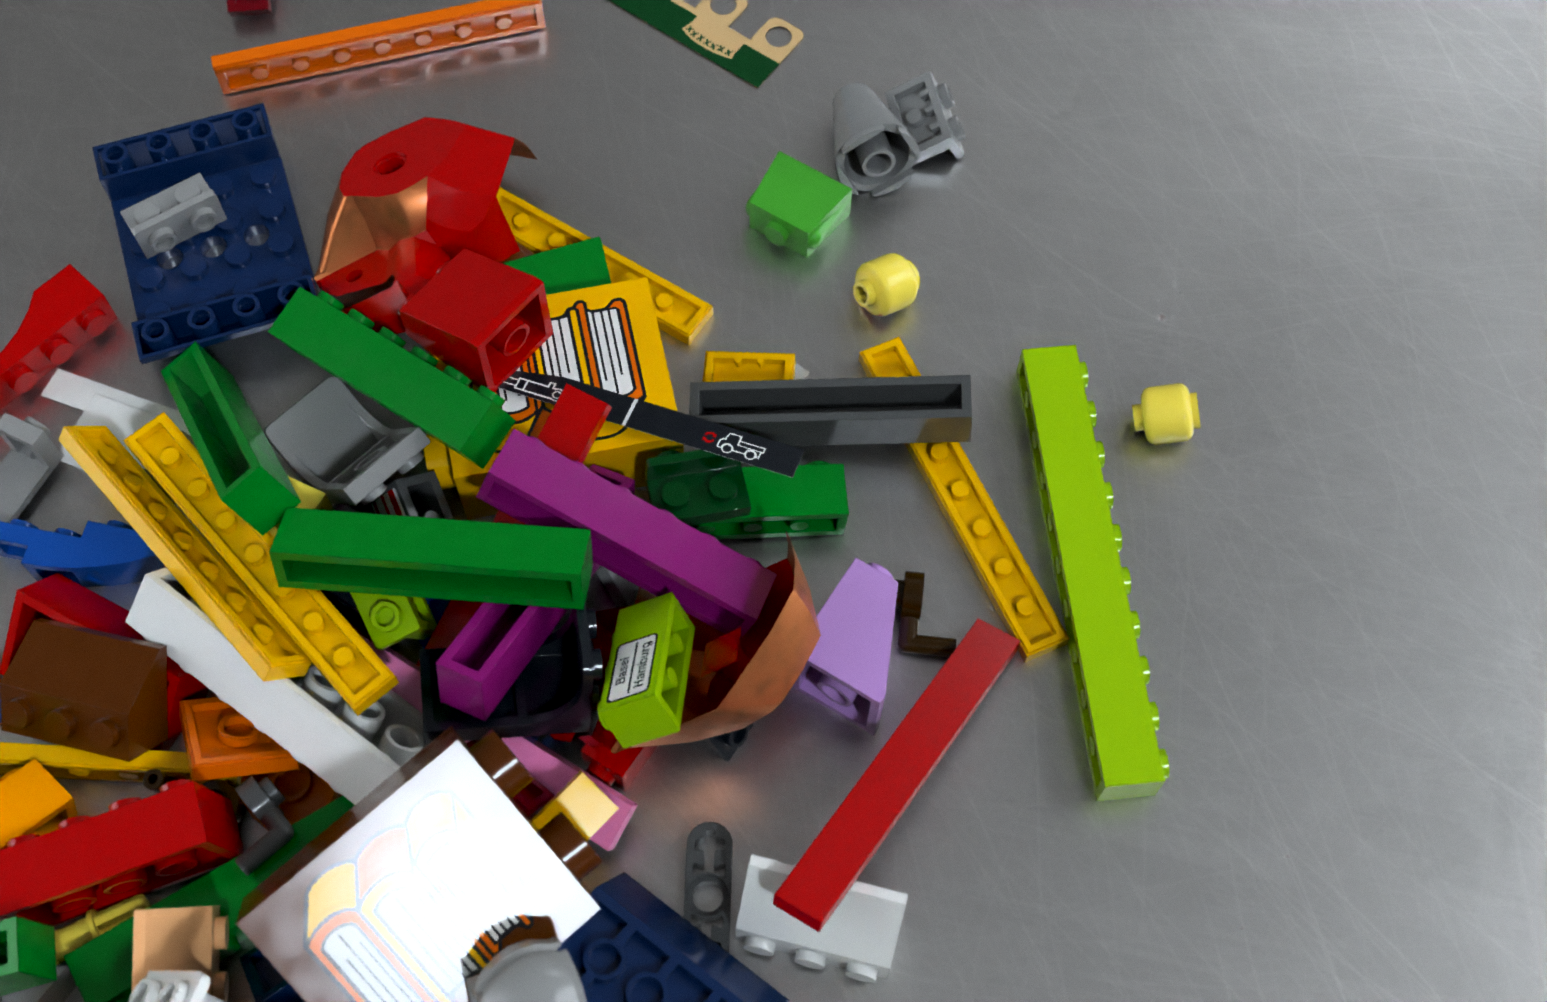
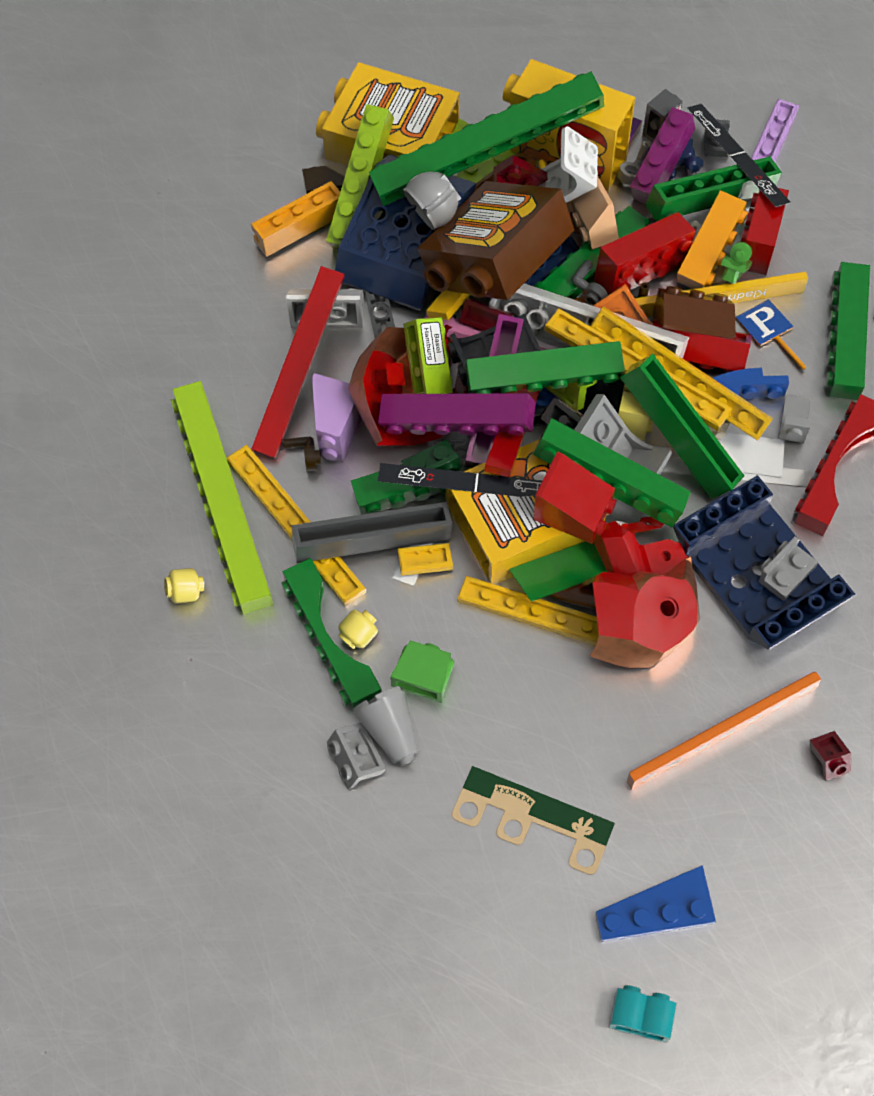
camera: 170 degrees right, 0 degrees up
none -> green arch [281,558,382,712]

